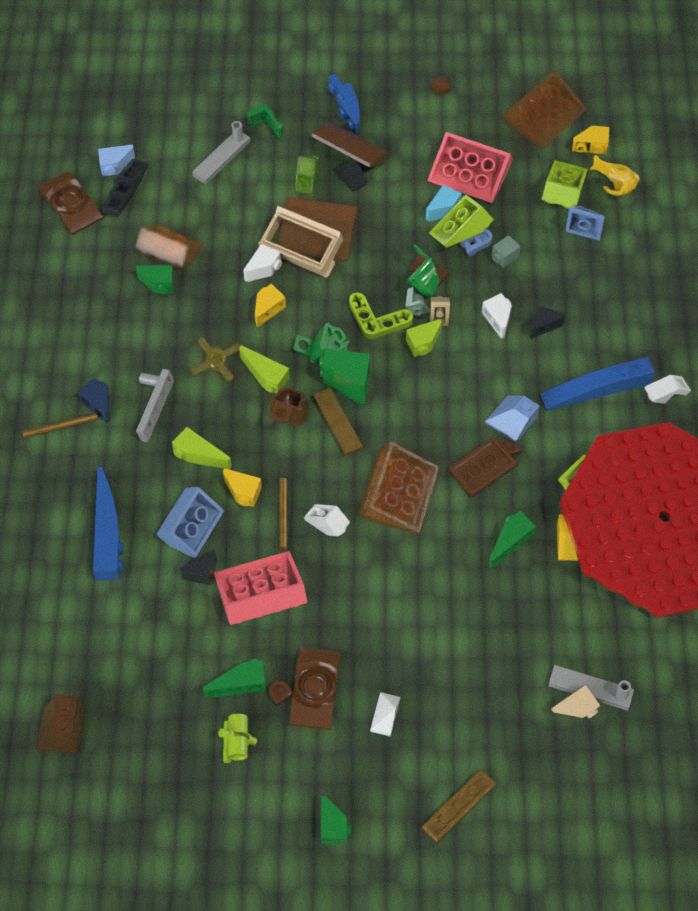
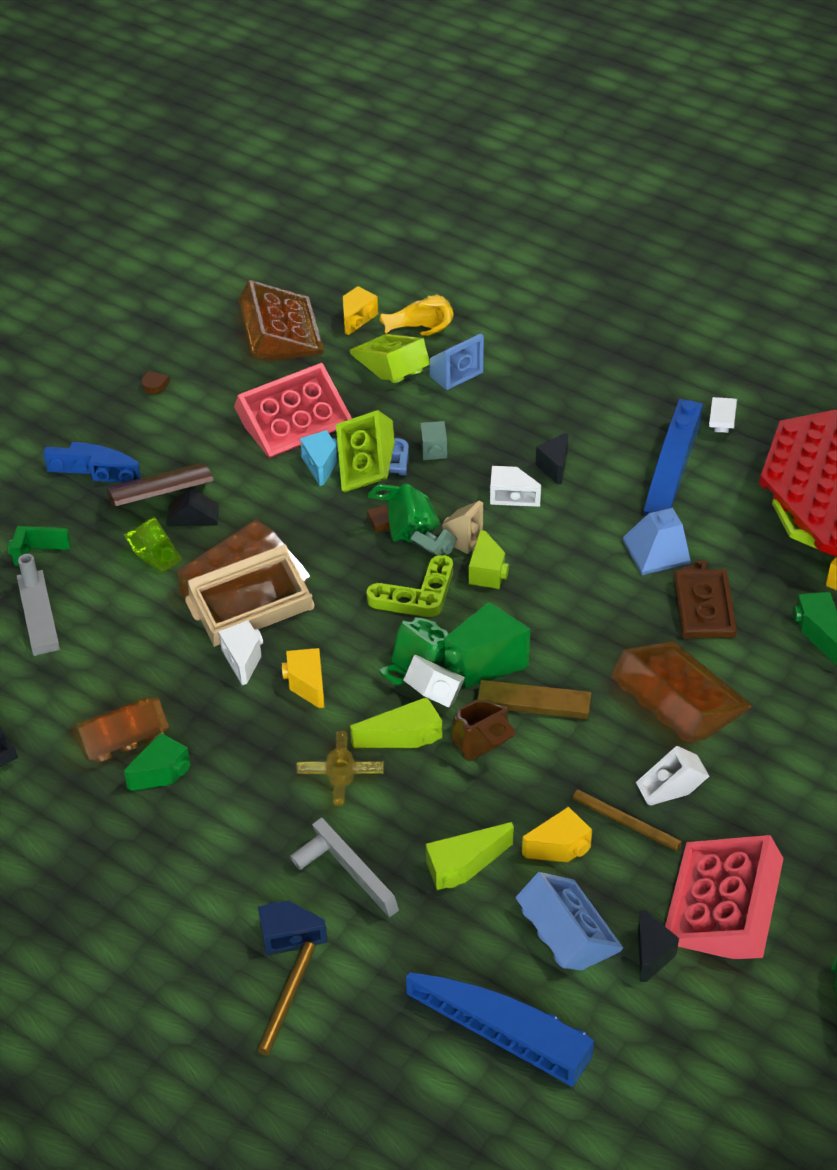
camera: 55 degrees left, 15 degrees down
none -> white slope [404,655,465,707]

